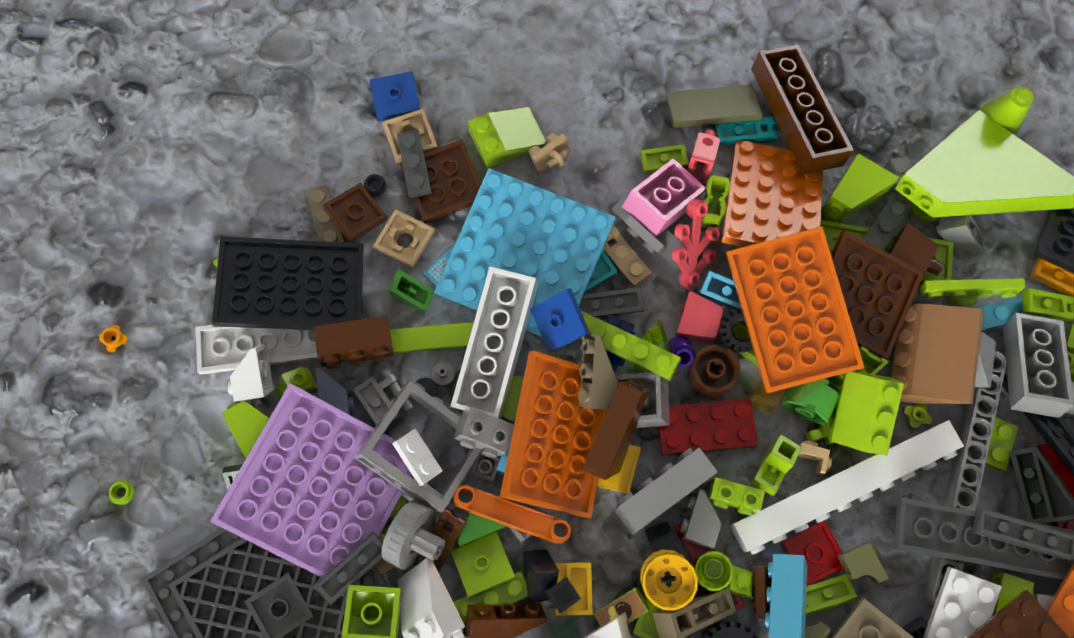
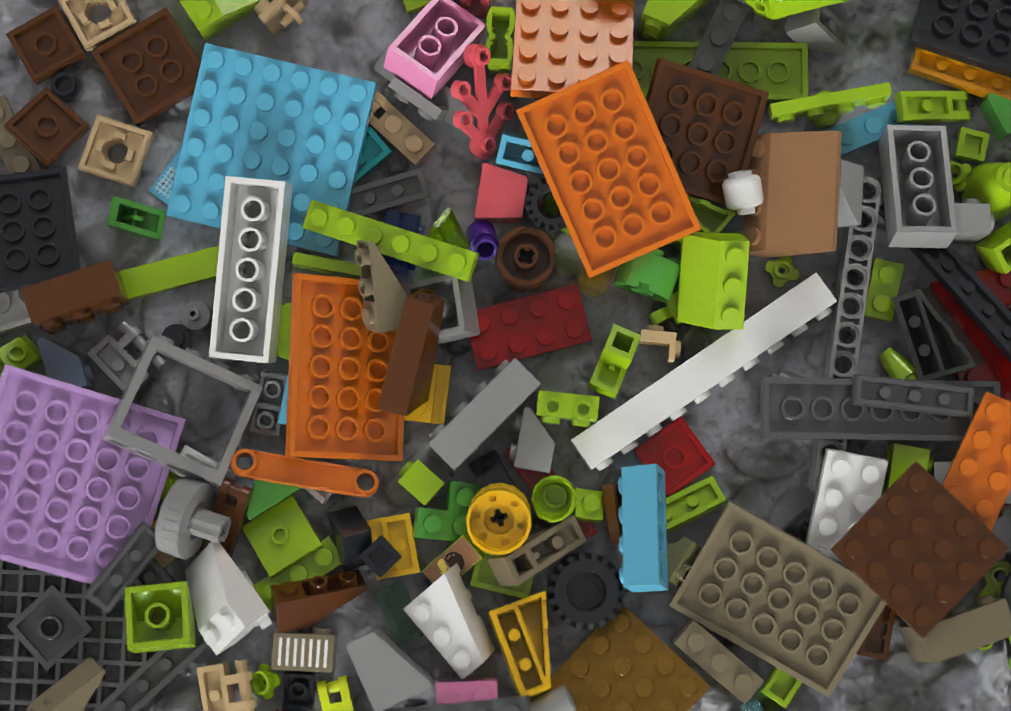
camera: 10 degrees left, 10 degrees up
white plate [392,429,442,486] -> none
dark grey plate [397,129,432,198] -> none
light grey brick [453,407,514,458] -> none
blue plate [530,288,590,353] -> none
olive brick [837,543,889,583] -> none
reddish brown torso [888,223,944,276] -> none
none -> reddish brown plate [6,5,88,85]
none -> lime tile [292,252,361,279]
none -> lime brick [398,459,446,506]
none -> bright green plate [412,480,479,542]
none -> white head [722,169,764,215]
none -> lime cone [878,347,919,380]

